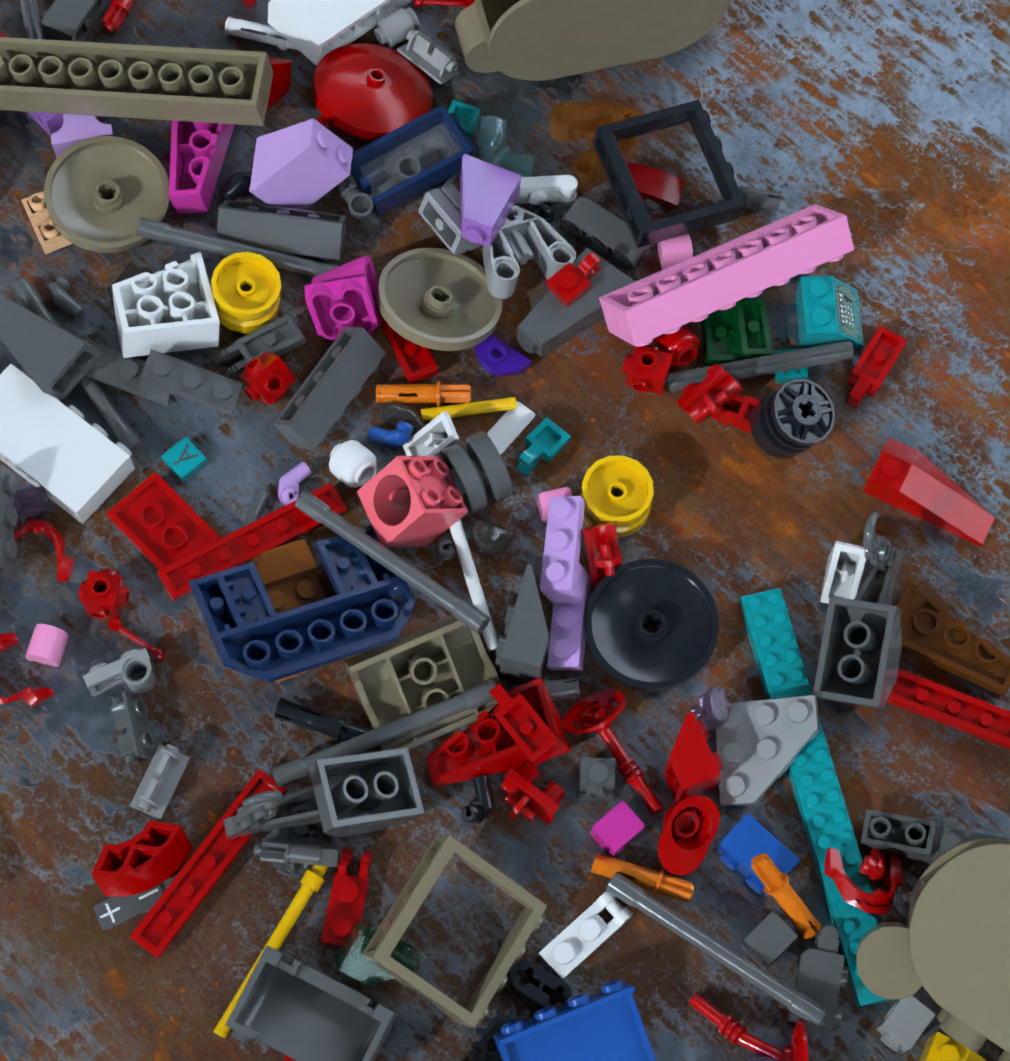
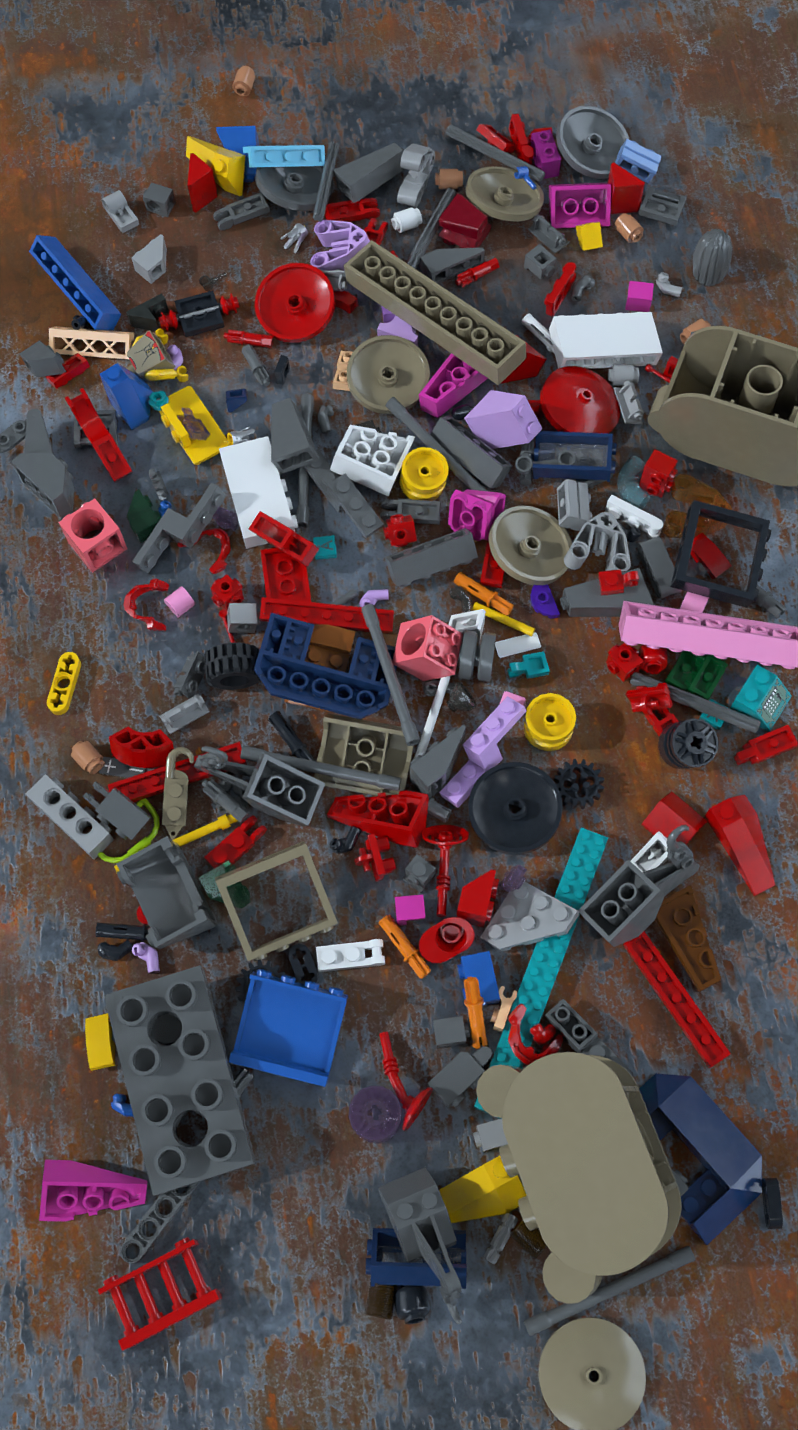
camera: 40 degrees right, 0 degrees up
light grey plate [83,648,156,697] -> none
white head [329,440,377,488] -> none
blue arm [367,421,414,448] -> none
teal tile [448,100,481,138] -> none
medium lavender slope [460,154,522,248] -> none
red hinge [489,683,562,767] -> none
red hips [581,521,622,587] -> none
dark grey piece [606,873,828,1028] -> none
none -> light grey brick [25,774,114,859]
none -> nougat brick [71,741,105,775]
none -> dark grey hinge [83,781,151,840]
none -> lime piece [97,798,160,863]
none -> dark tan plate [162,747,194,840]
none -> black tyre [204,643,261,690]
none -> light grey brick [227,603,260,633]
none -> red slope [248,511,319,567]
none -> light nougat plate [490,986,517,1033]
none -> black gear [554,759,604,809]
none -> red brick [639,449,678,498]
none -> red slope [641,791,708,845]

